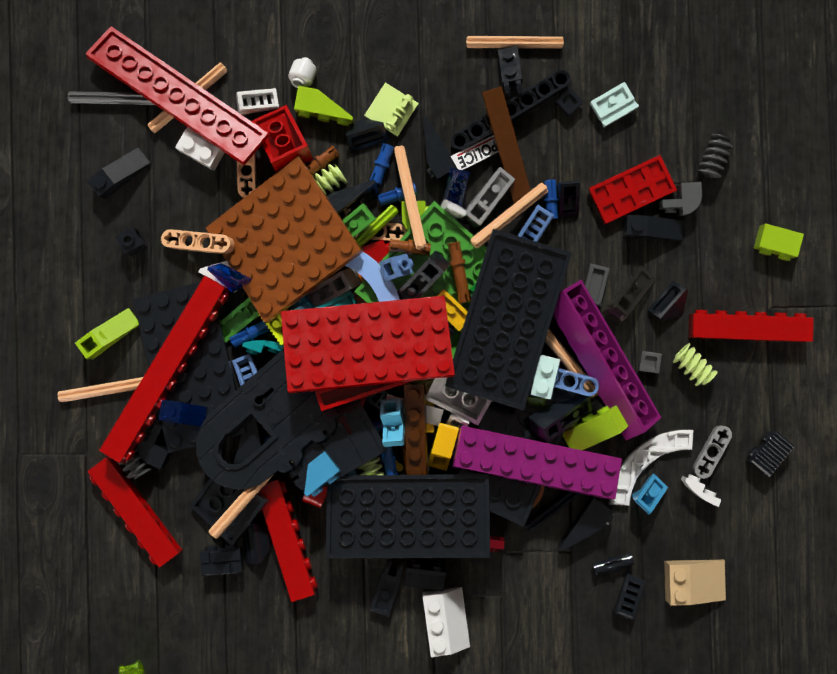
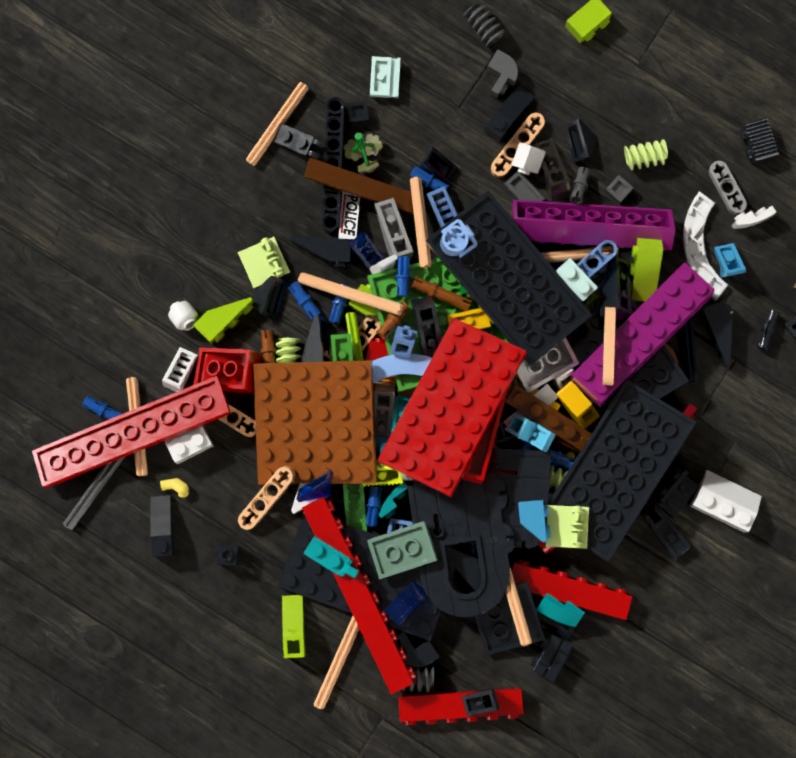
camera: 60 degrees left, 5 degrees down
red plate [588,155,677,225] -> none
red brick [688,310,814,342] -> none
none -> blue pin [82,395,123,420]
none -> light yellow arm [160,478,189,498]
none -> teal hinge [303,536,360,578]
none -> olive plant [343,133,383,174]
none -> sand green plate [367,521,438,580]
none -> blue axle [395,256,412,297]
none -> light blue piece [440,219,477,258]
none -> black slope [462,687,499,716]
none -> light nougat beam [491,113,545,178]
none -> white brick [512,143,546,175]
none -> teal slope [537,593,585,627]
none -> yellowish green hinge [546,505,589,549]
none -> dark grey pin [570,167,590,205]
none -> light nougat beam [603,307,616,385]

